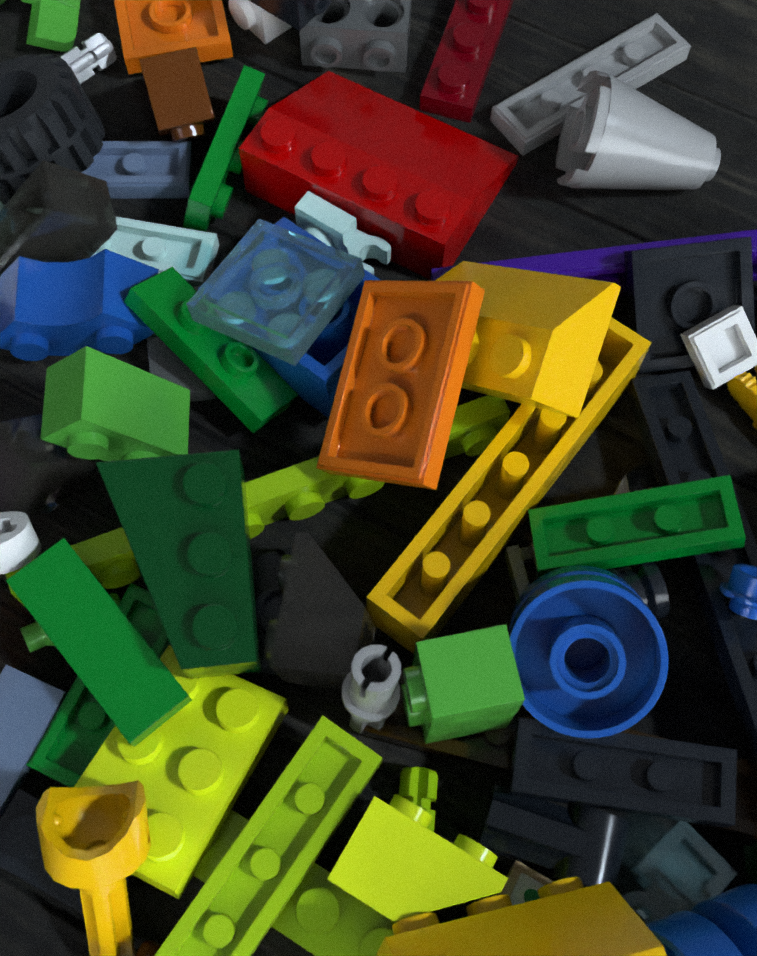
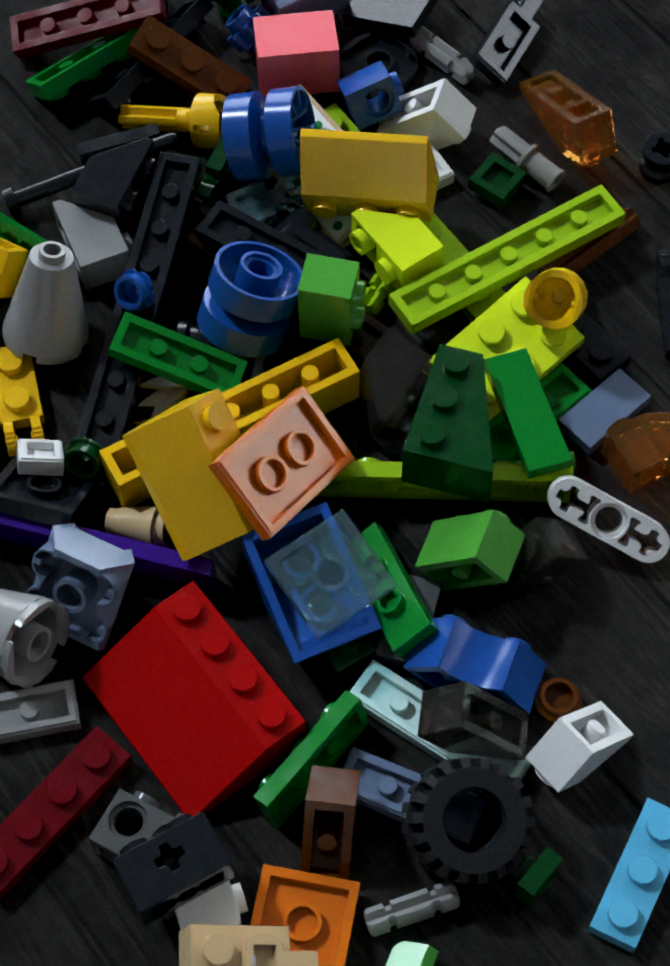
camera: 155 degrees left, 5 degrees down
light aqua plate [294,191,391,275] -> none
light grey axle [342,644,401,733] -> none
none -> sand blue slope [26,523,135,651]
none -> dark green plate [64,437,104,480]

